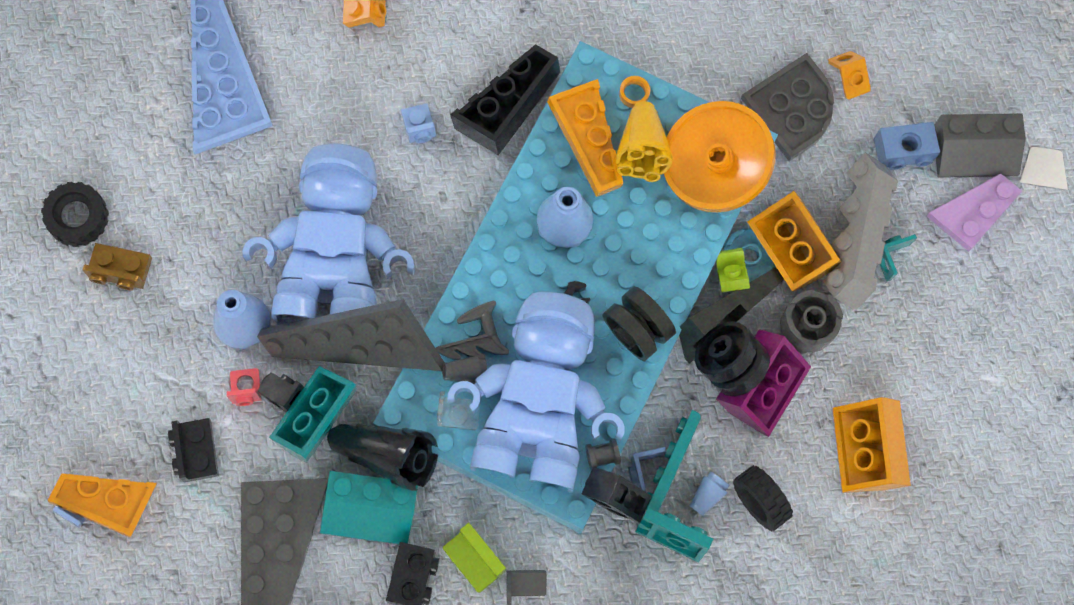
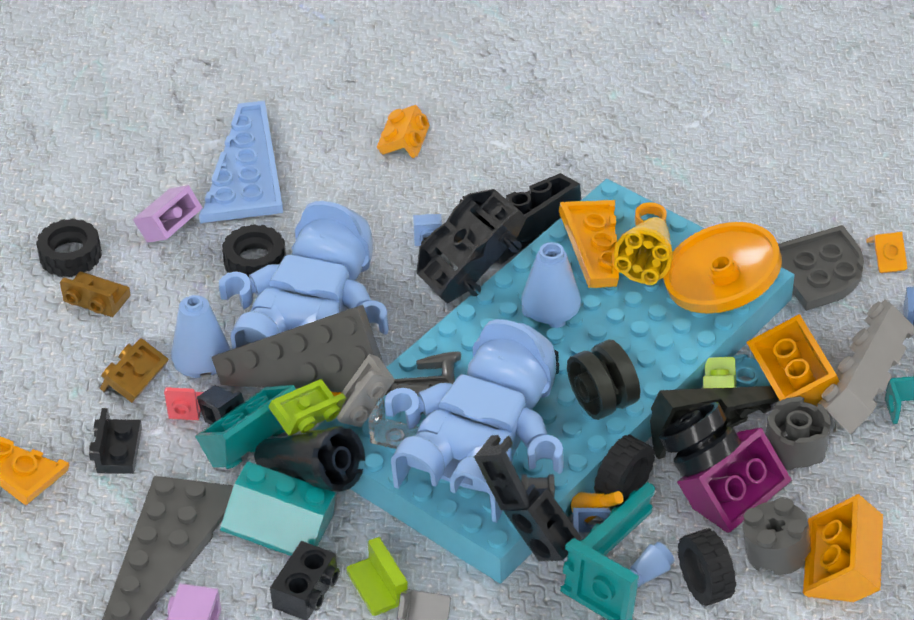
camera: 20 degrees right, 30 degrees down
none -> pearl gold bracket [100,338,169,403]
none -> lavender brick [133,185,203,243]
none -> black tyre [222,224,286,277]
none -> lime bracket [269,379,347,436]
none -> light grey bracket [337,354,395,427]
none -> black piece [416,189,527,304]
none -> black hinge [474,435,537,510]
none -> light orange cone [571,491,624,523]
none -> black tyre [594,434,655,507]
none -> dark grey brick [743,497,811,576]

